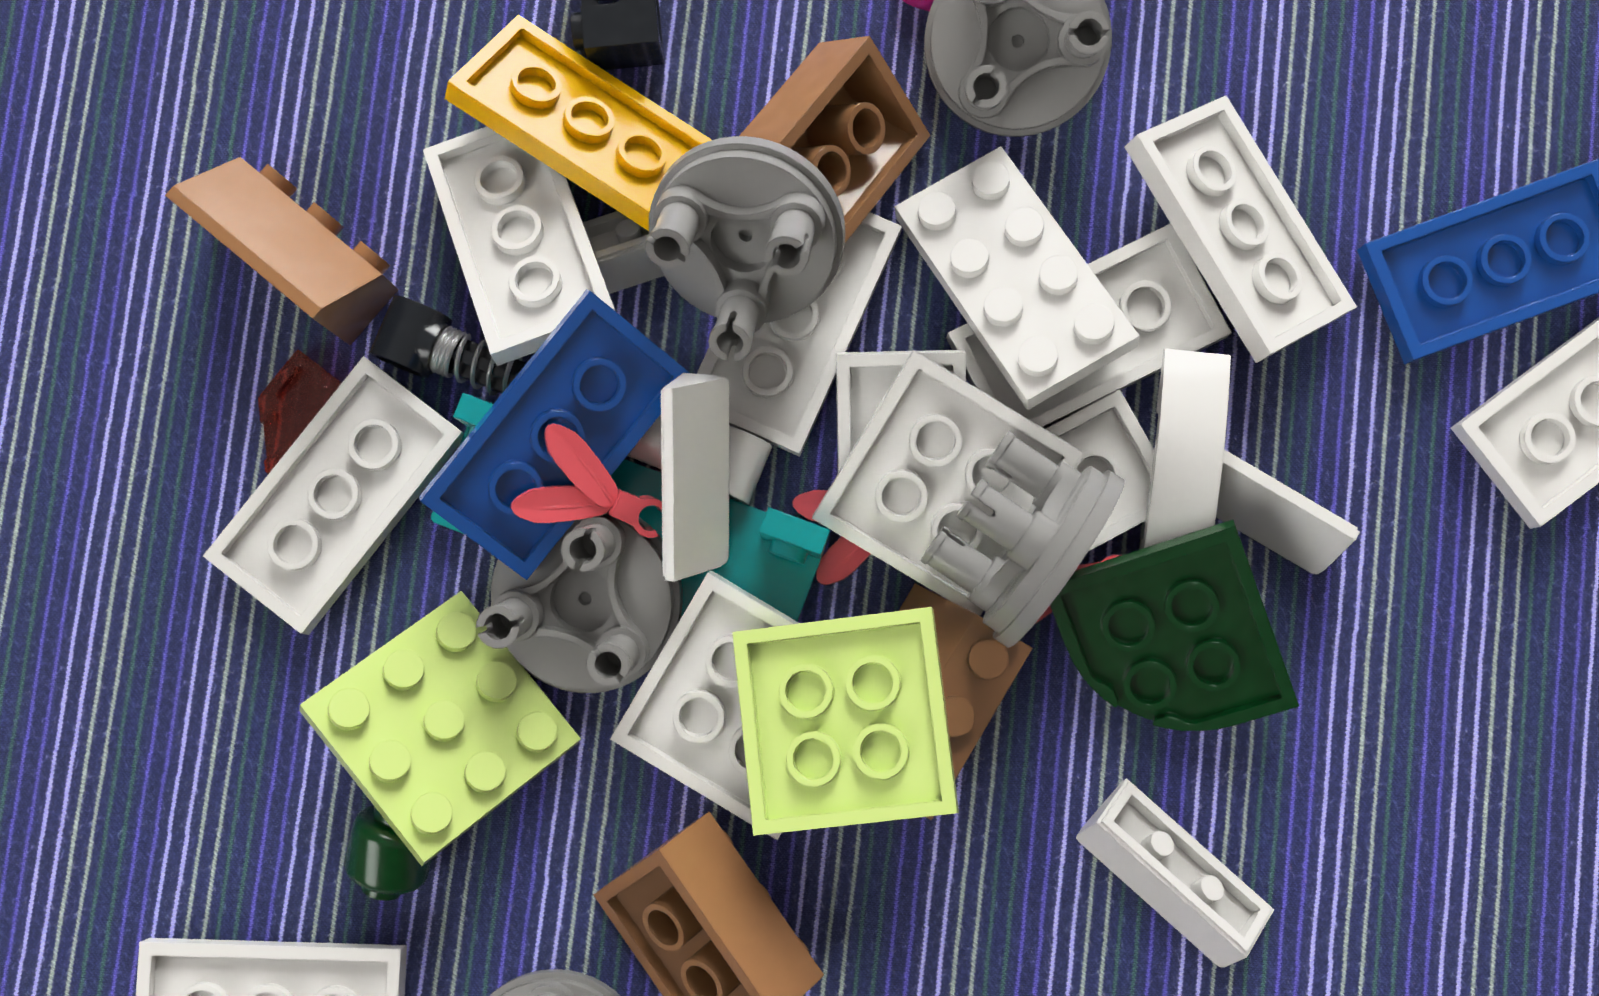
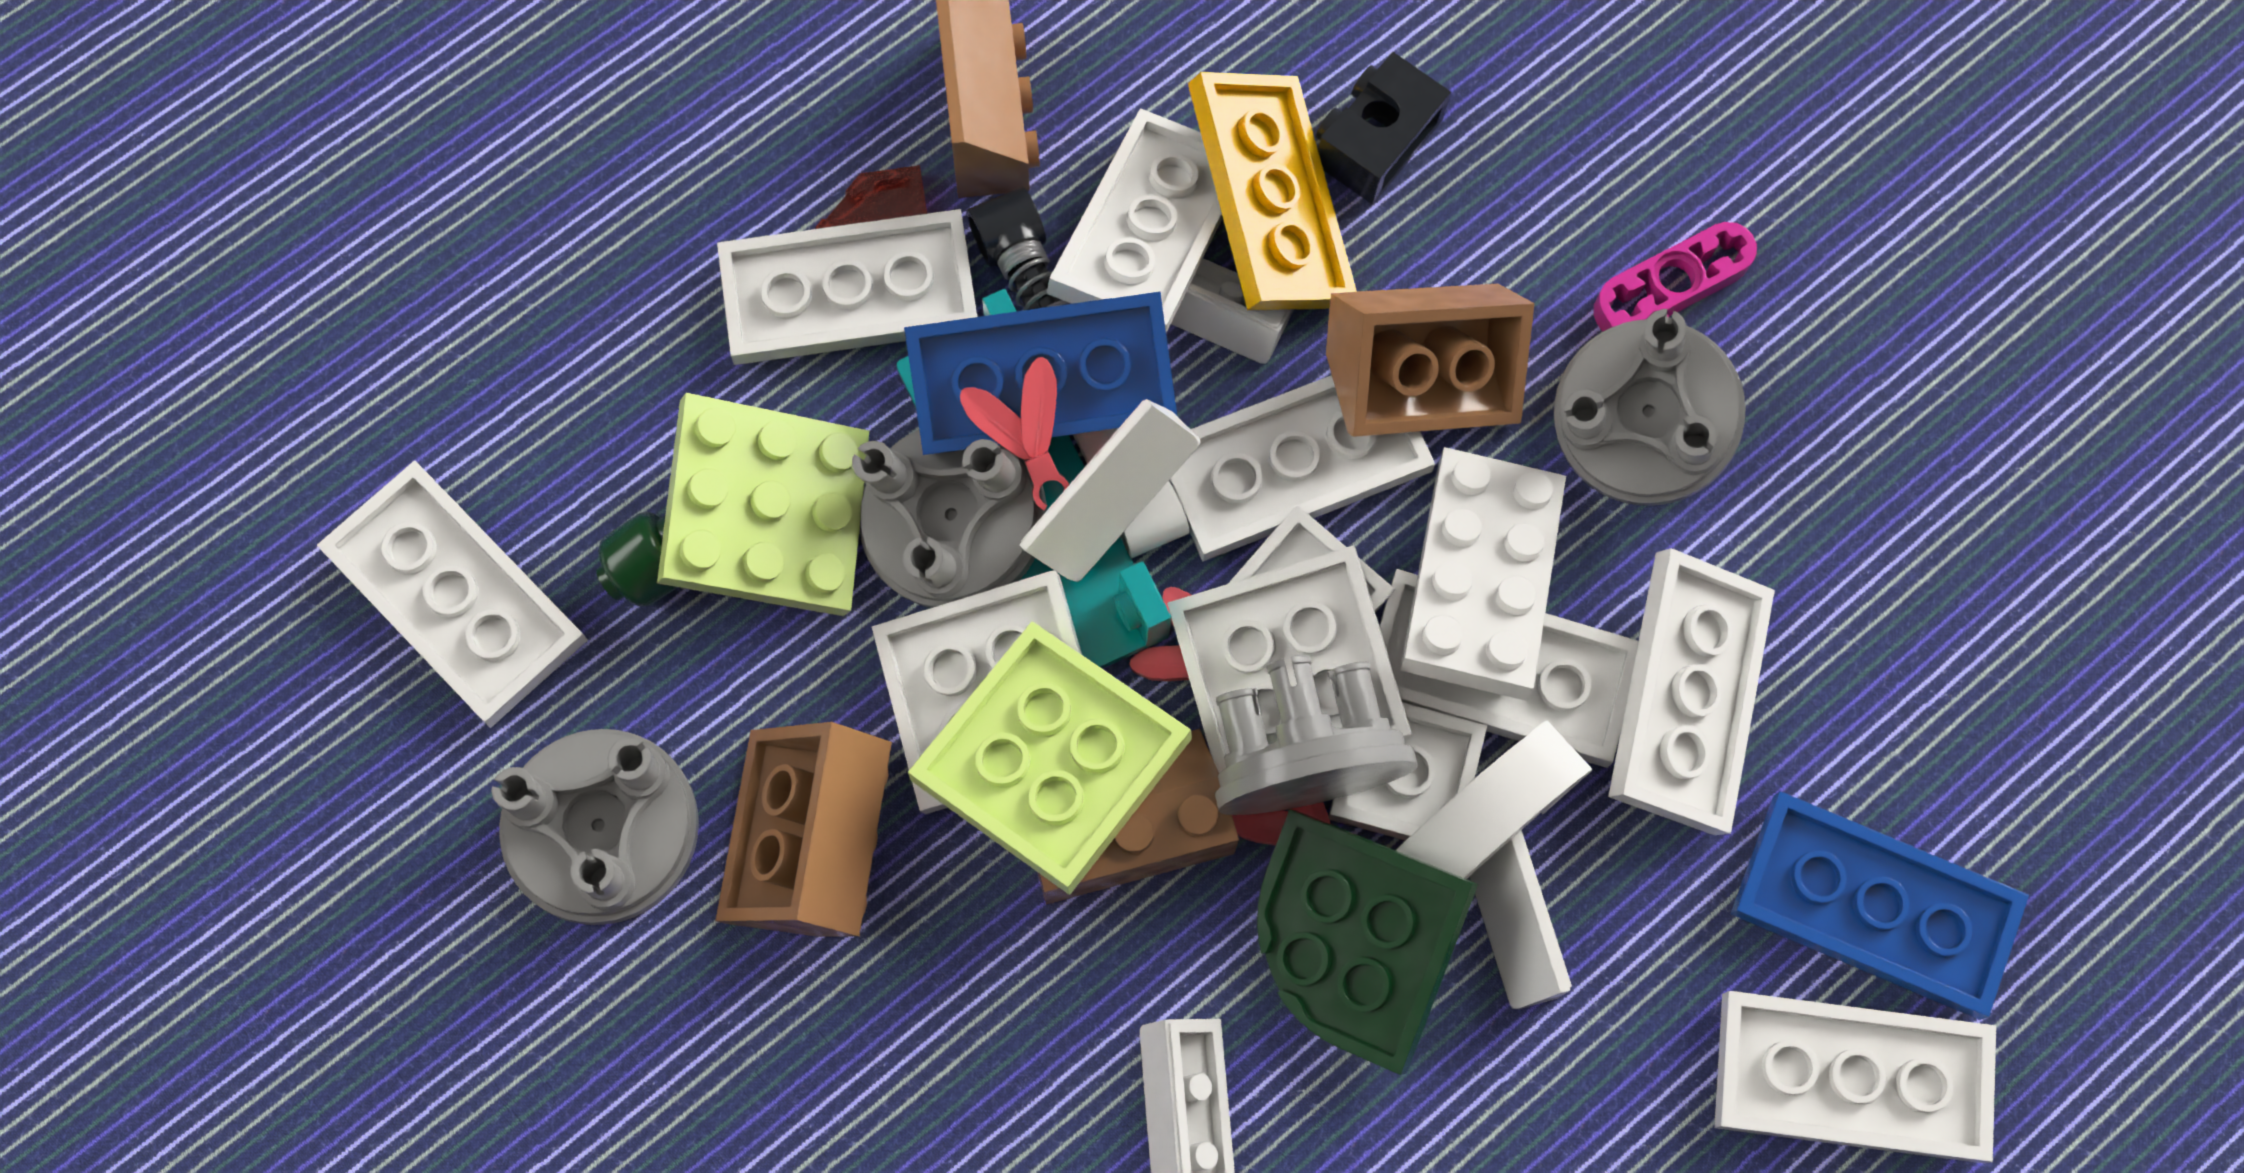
camera: 35 degrees right, 10 degrees down
light grey piece [645,136,846,361] -> none

